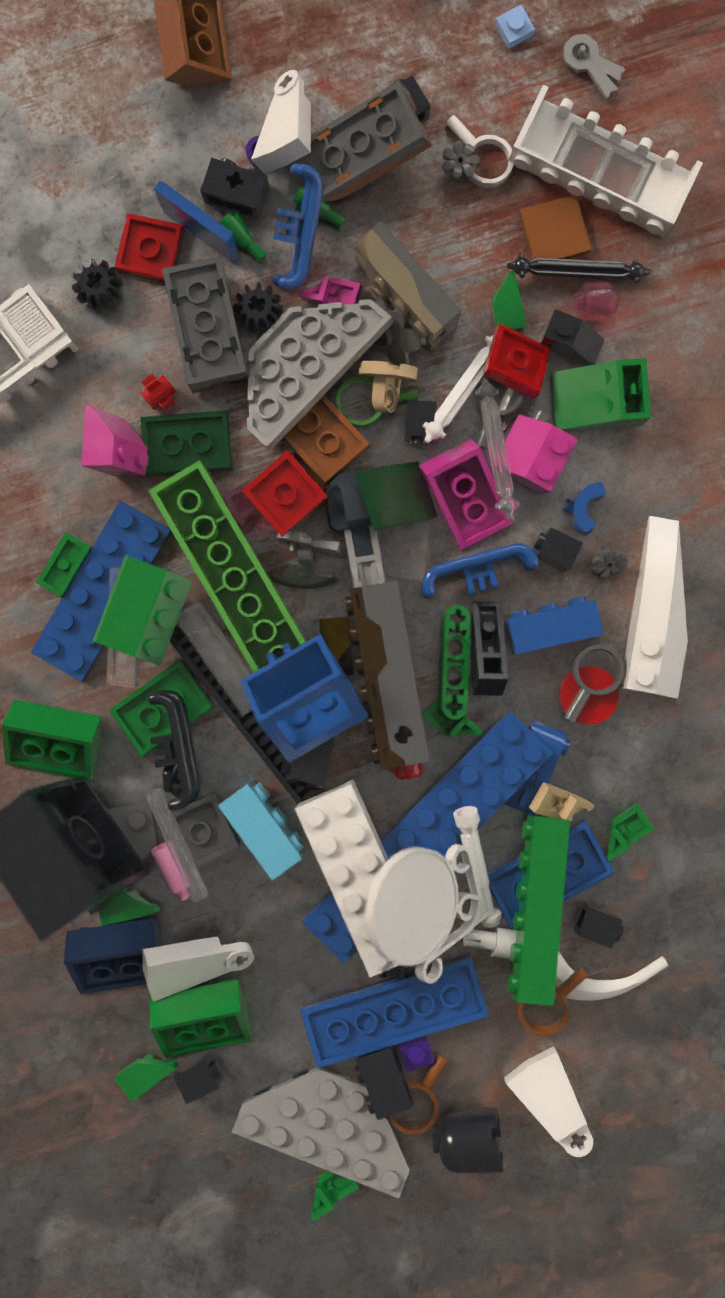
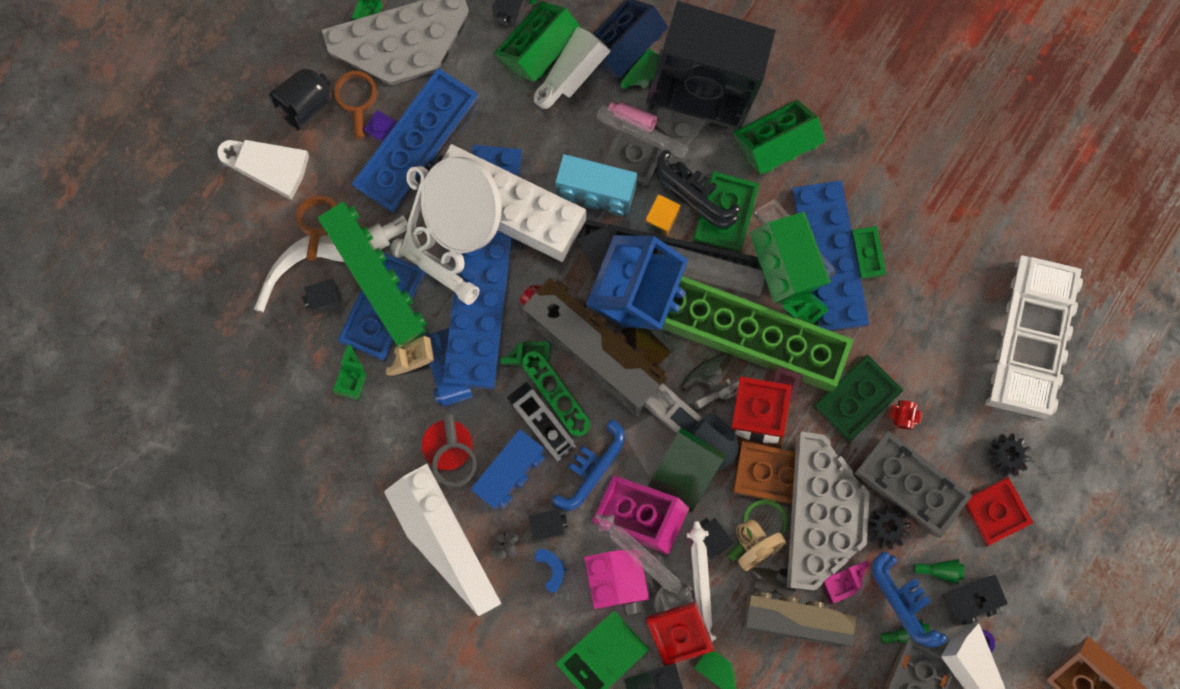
camera: 140 degrees right, 10 degrees down
dark pink slope [81,405,148,477] -> none
blue tile [154,181,239,264] -> none
black brick [355,1045,415,1121] -> none
none -> light orange panel [646,194,681,237]
none -> green slope [781,293,828,324]

